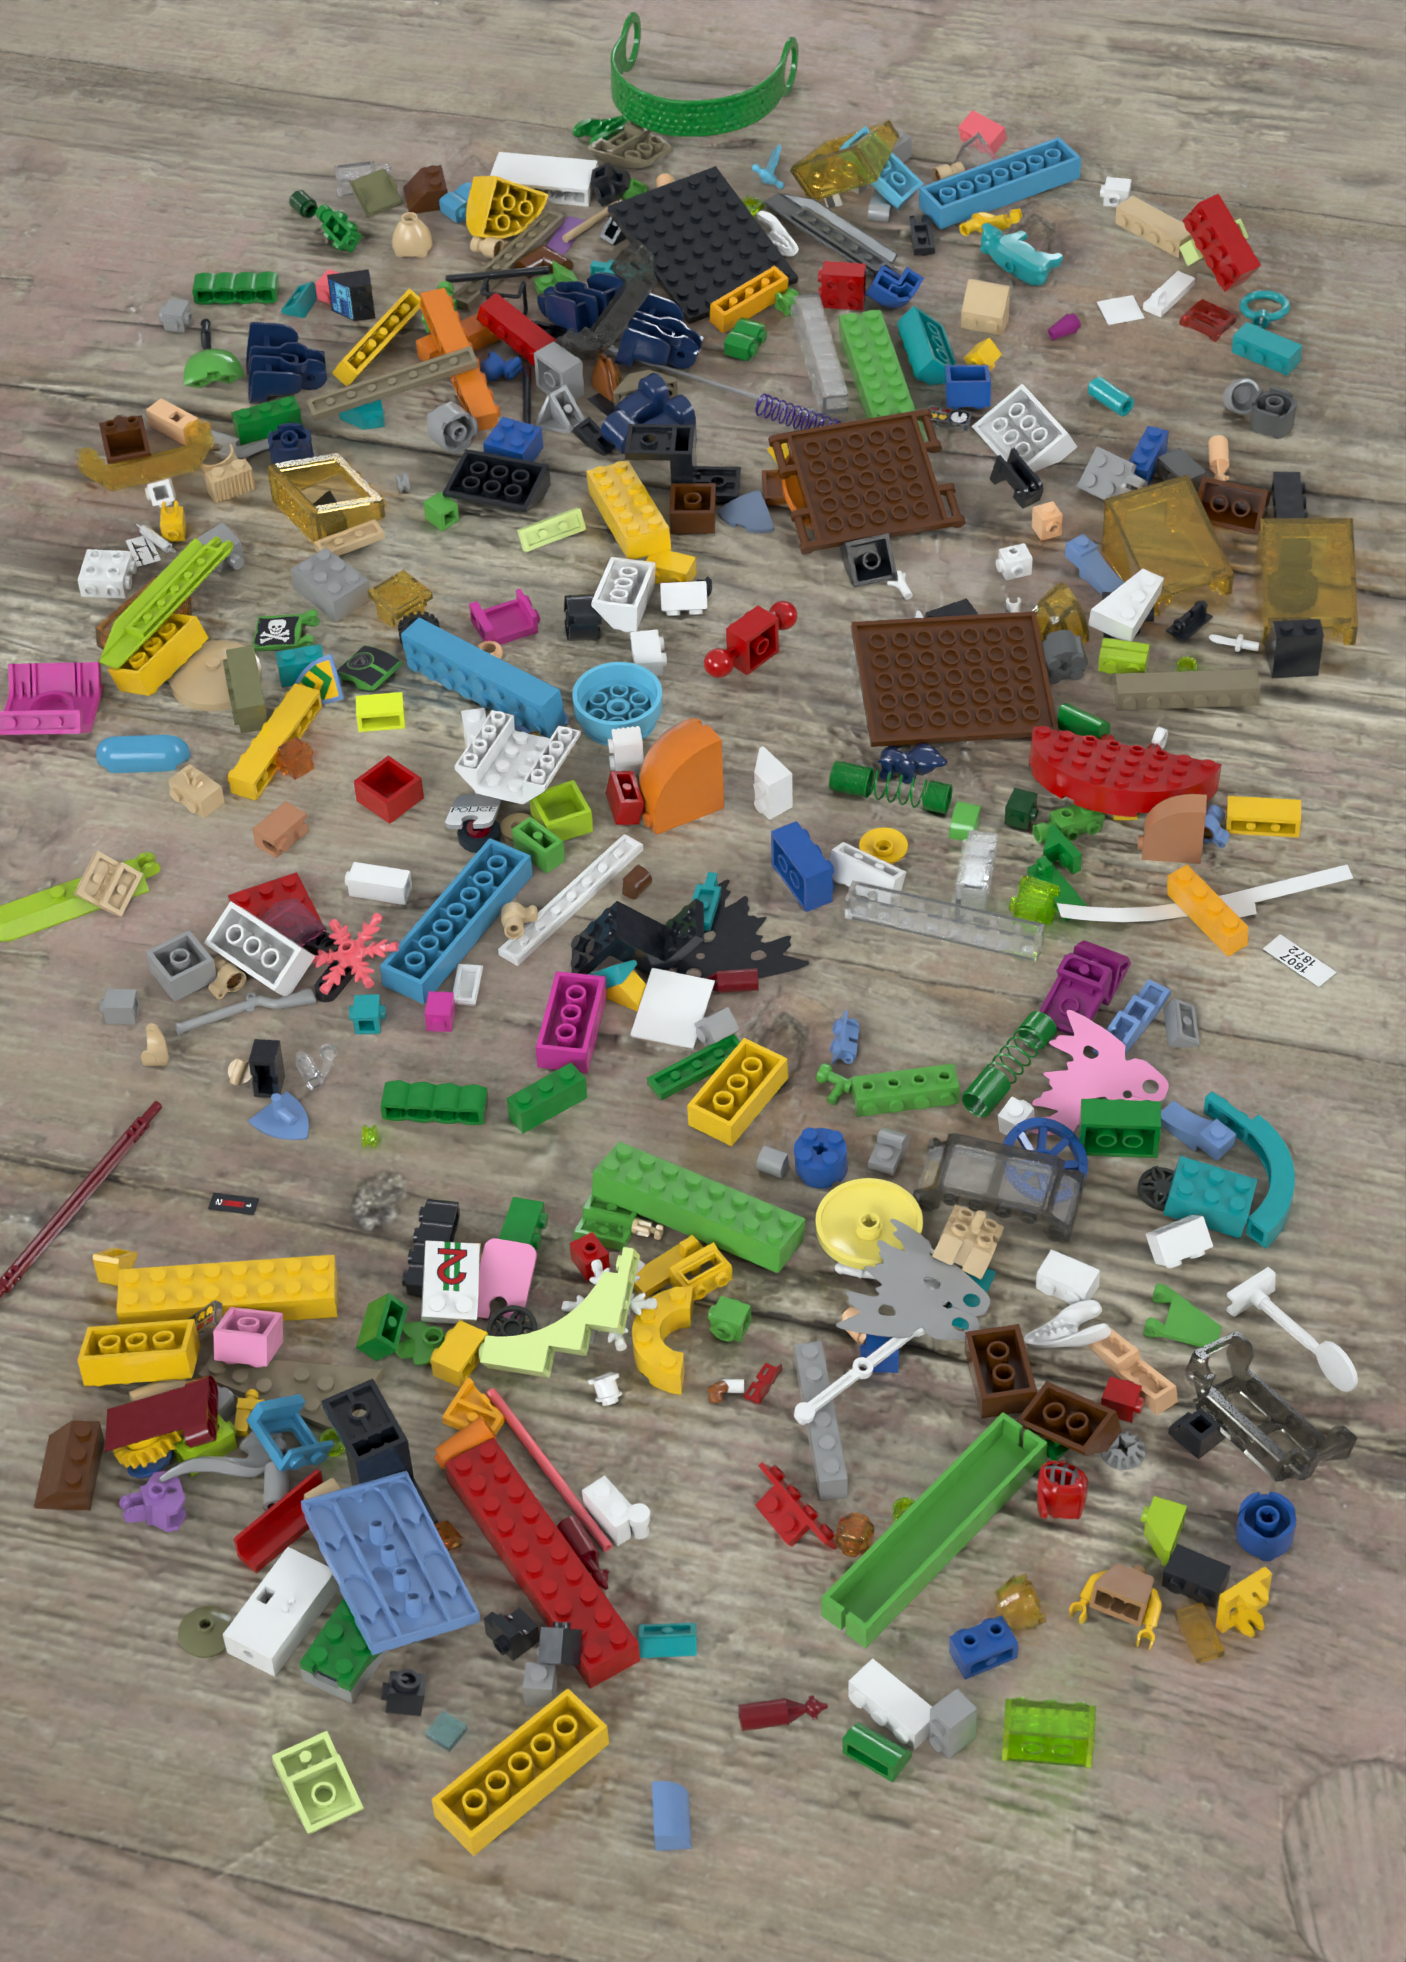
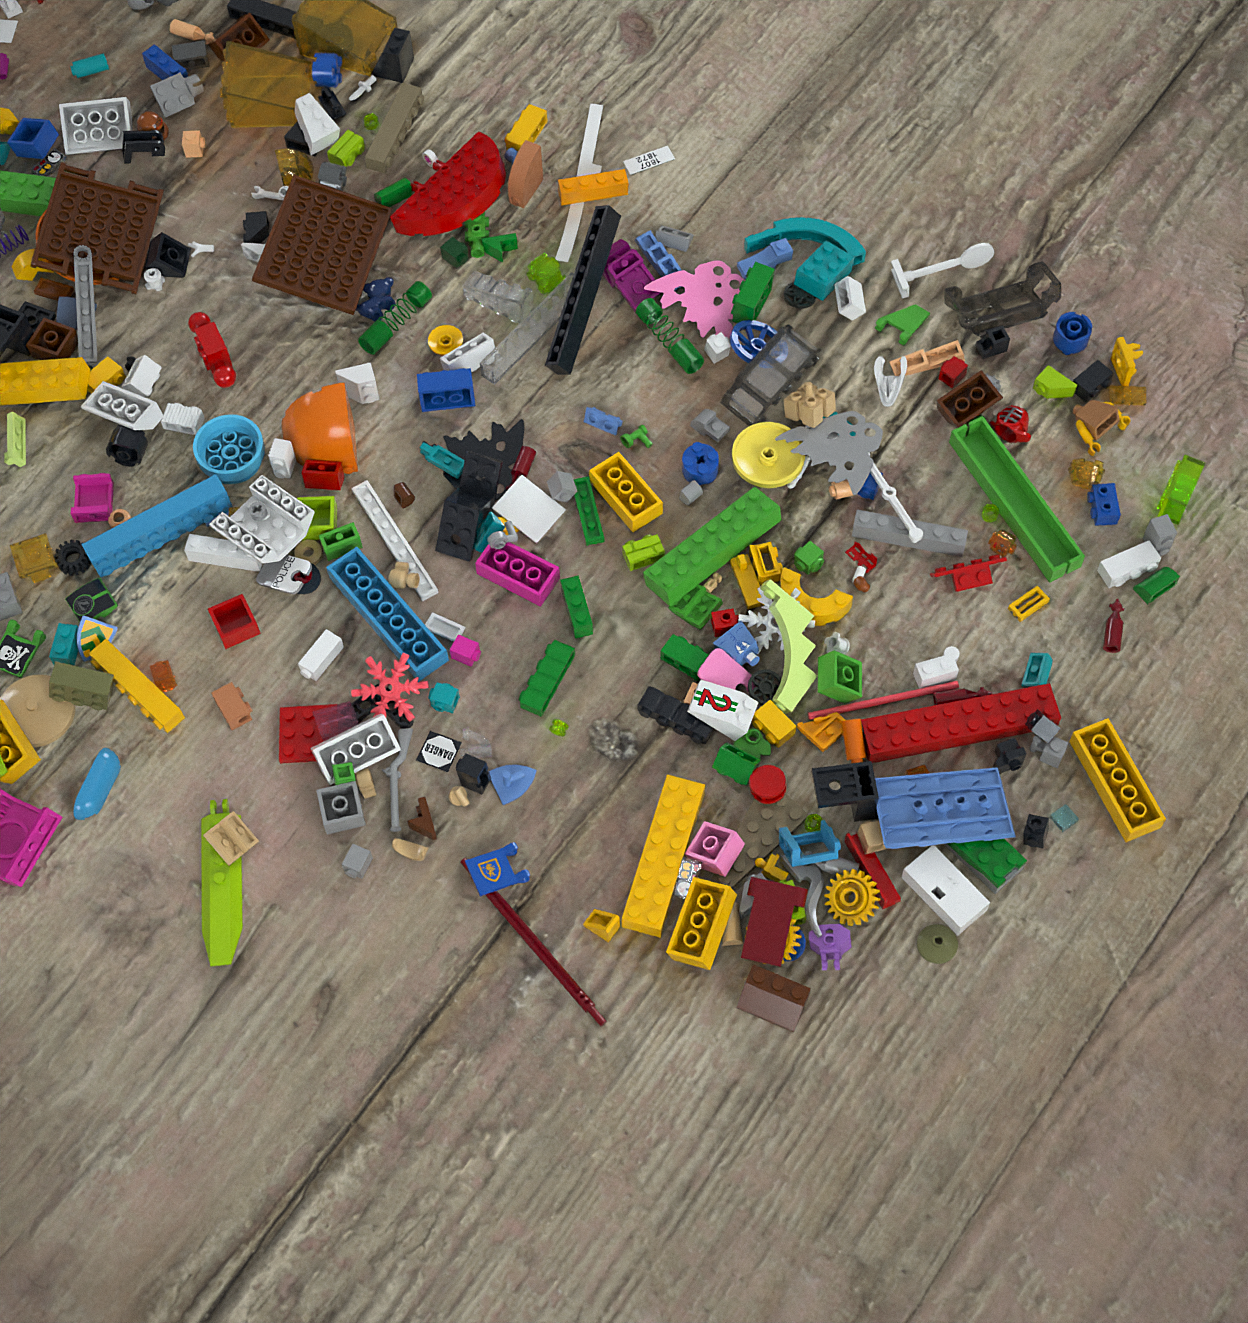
camera: 70 degrees left, 15 degrees up
tan brick [168,764,225,819] -> none
black sticker [208,1193,259,1215] -> none
yellowish green slope [272,1731,364,1835] -> none
neon yellow brick [356,692,405,732] -> none
medium blue brick [652,1781,692,1851] -> none
bright green brick [852,1064,960,1117] -> none
bright green brick [949,801,981,843] -> none
reddish brown brick [964,1324,1037,1419] -> none
white brick [996,543,1032,581] -> none
green hinge [1027,856,1087,921] -> none
white brick [1036,1249,1100,1305] -> none
medium blue slope [1065,534,1125,594] -> none
none -> light grey plate [74,245,98,369]
none -> dark orange helmet [136,111,169,140]
none -> white brick [144,268,165,291]
none -> light grey bush [249,502,268,521]
none -> blue brick [312,52,342,88]
none -> bright green slope [332,762,356,785]
none -> reddish brown slope [407,797,437,840]
none -> sticker [416,731,462,772]
none -> blue flag [465,842,530,896]
none -> light grey plate [487,521,518,549]
none -> black brick [545,205,621,375]
none -> lime brick [622,534,665,571]
none -> medium blue torso [713,621,759,666]
none -> red head [749,765,787,804]
none -> bright green brick [818,650,862,704]
none -> yellow gear [824,869,881,926]
none -> yellow tile [1008,585,1050,622]

